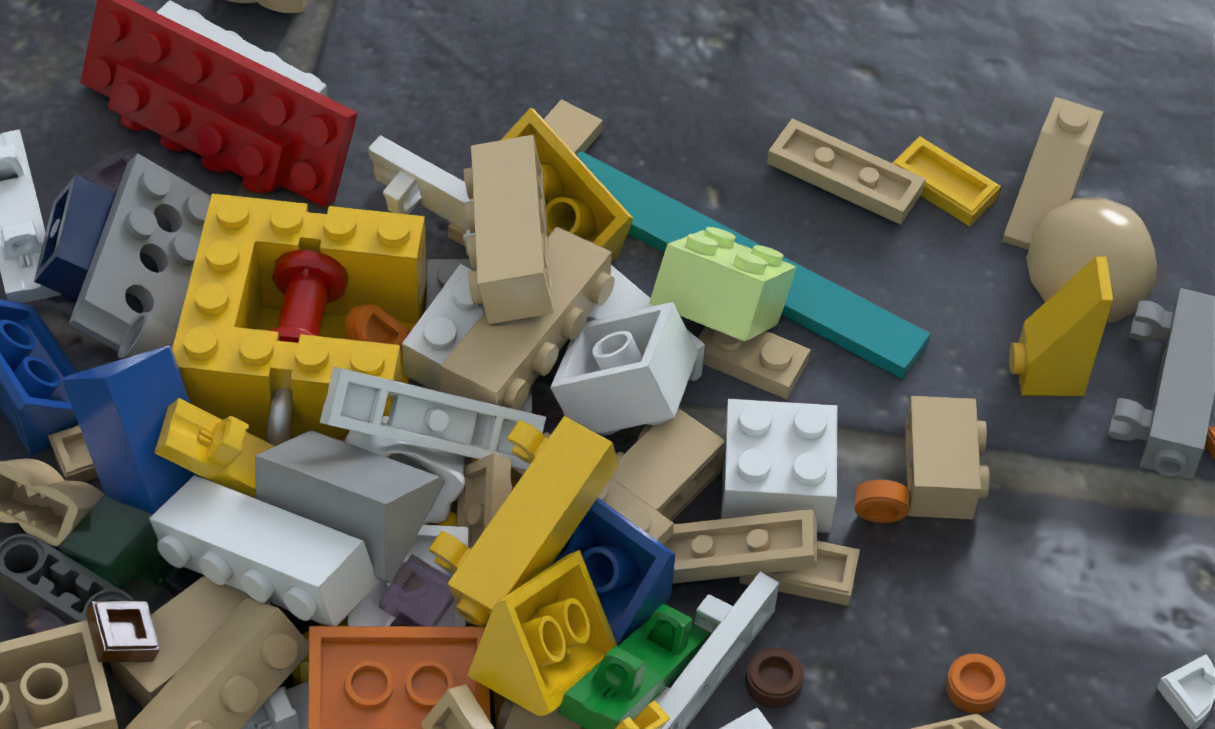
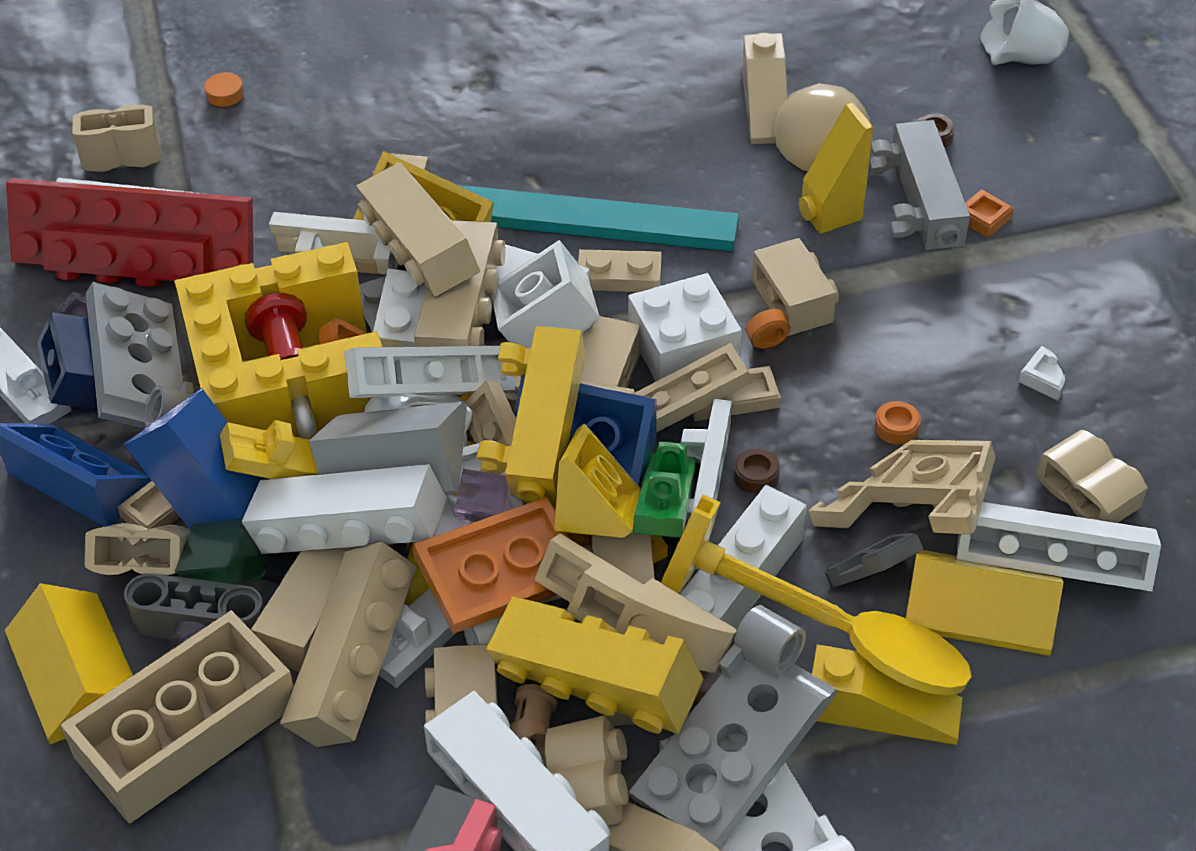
camera: 20 degrees left, 5 degrees down
tile [85,601,160,662] -> none
yellowish green brick [649,227,797,342] -> none
tan plate [767,118,926,225] -> none
yellow tile [892,136,1001,227] -> none

